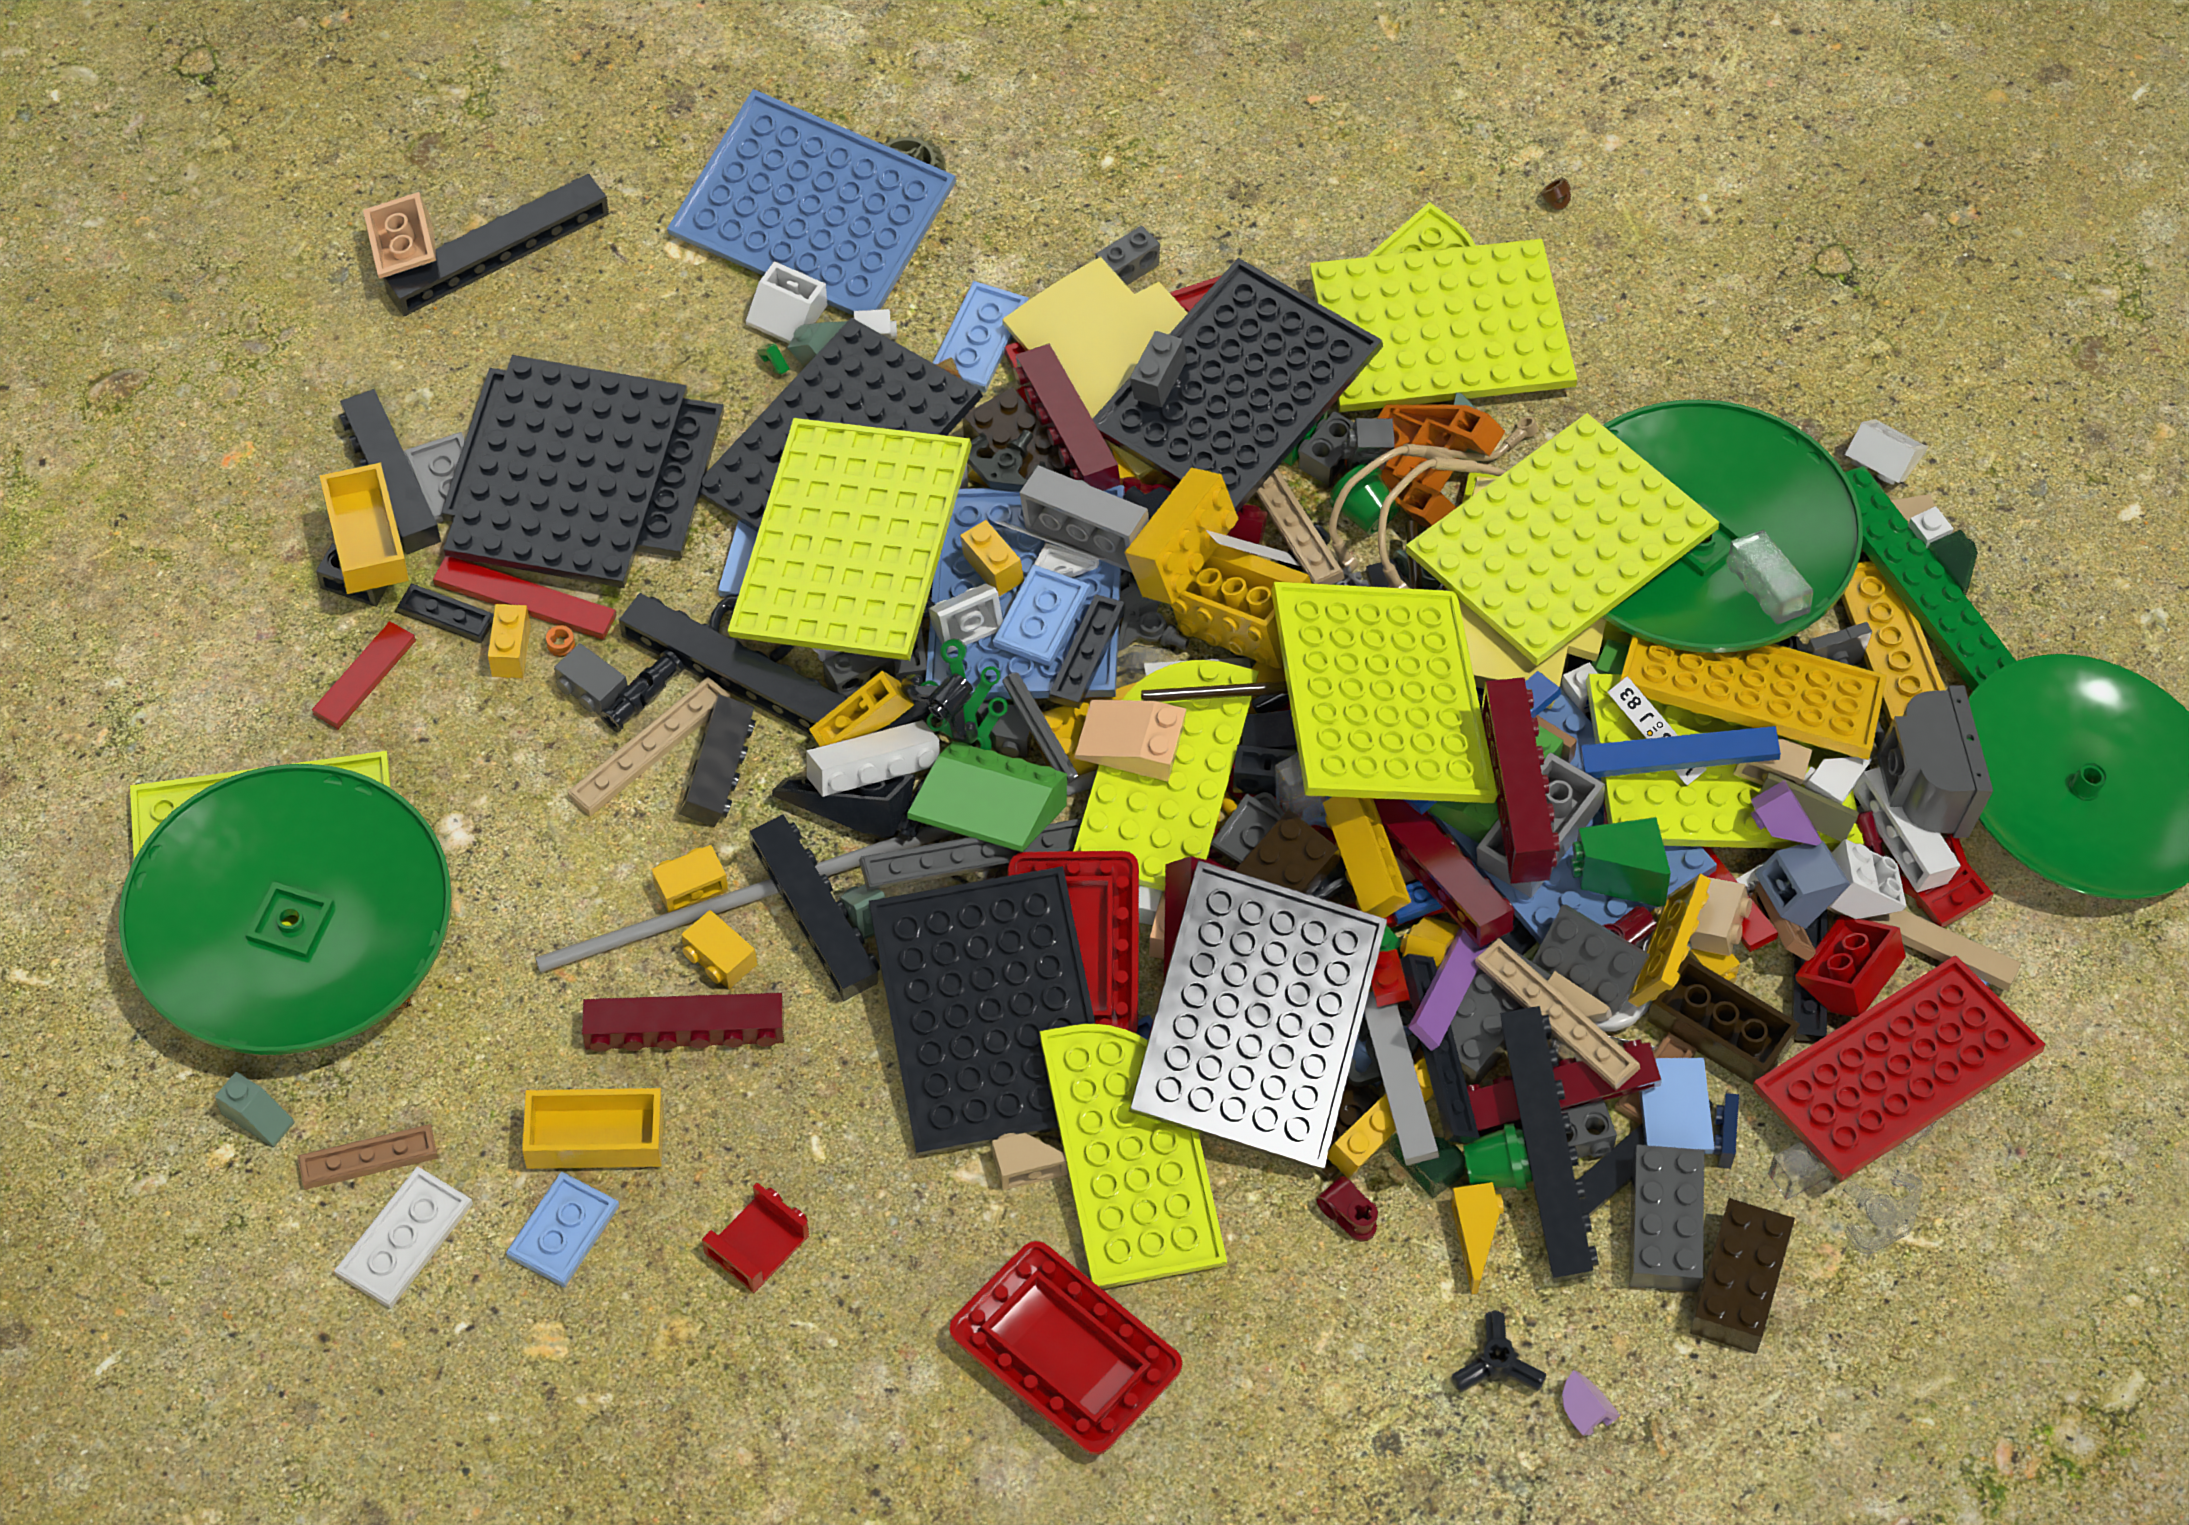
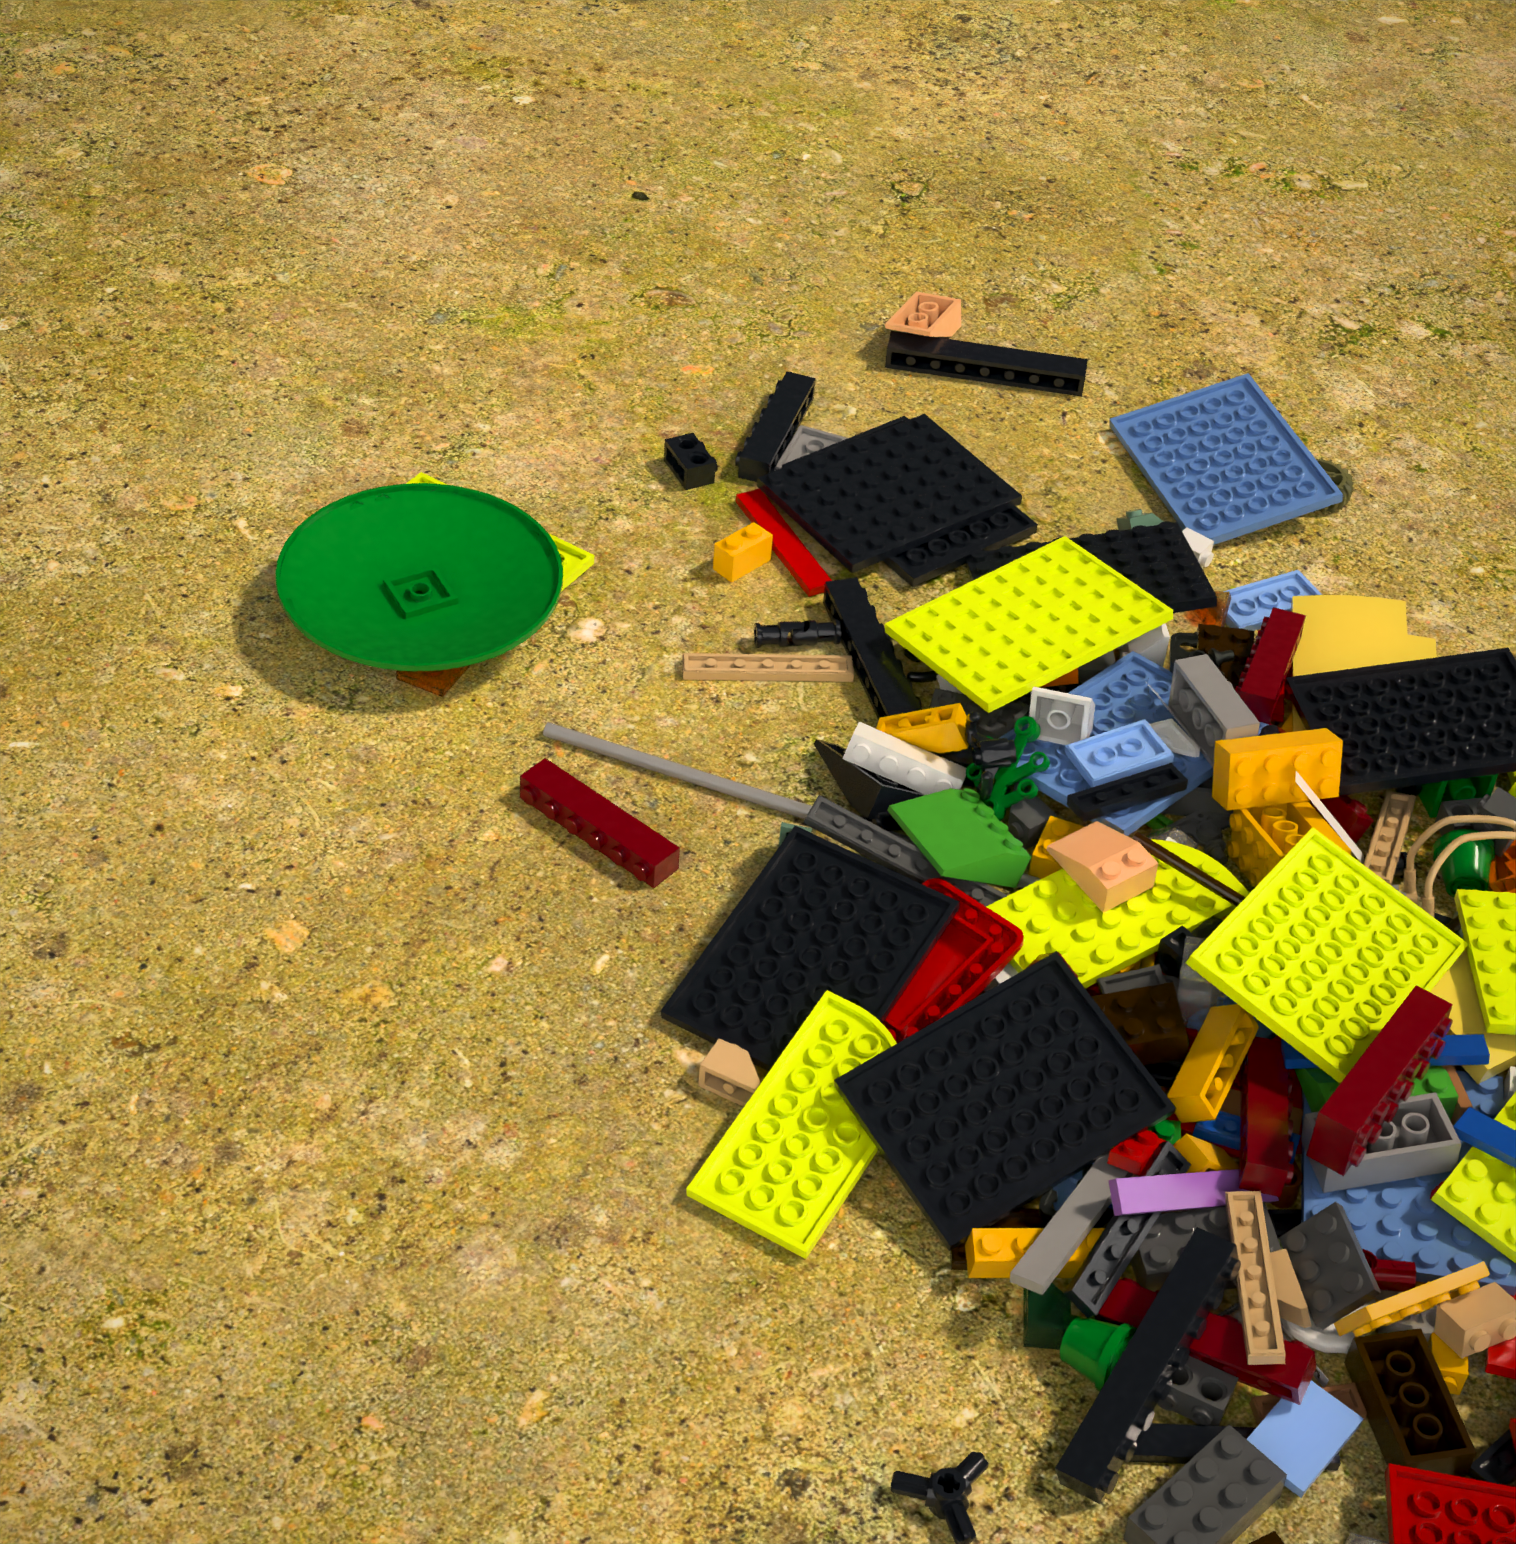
camera: 40 degrees right, 15 degrees down
sand green slope [214,1072,295,1148] -> none
medium nougat tile [297,1124,438,1190] -> none
red tile [312,621,416,730] -> none
yellow piece [319,463,409,594] -> none
white tile [334,1166,473,1309] -> none
black tile [397,583,494,643] -> none
light blue tile [506,1171,620,1288] -> none
yellow piece [522,1088,664,1169] -> none
orange bush [546,625,575,657] -> none
dark grey brick [554,643,628,715] -> none
yellow brick [651,845,729,913] -> none
black brick [679,694,756,827] -> none
yellow brick [681,910,757,989] -> none
red panel [702,1182,809,1294] -> none
white slope [746,261,827,344] -> none
black brick [749,814,881,1002] -> none
green tile [757,343,790,375] -> none
red wedge [949,1241,1183,1455] -> none
yellow brick [960,520,1024,597] -> none
dark grey axle [1002,673,1078,784] -> none
dark grey brick [1095,225,1160,285] -> none
dark grey brick [1130,330,1187,407] -> none
dark red piece [1316,1176,1378,1242] -> none
yellow slope [1450,1182,1504,1295] -> none
green slope [1570,817,1671,907] -> none
dark blue plate [1713,1093,1739,1169] -> none

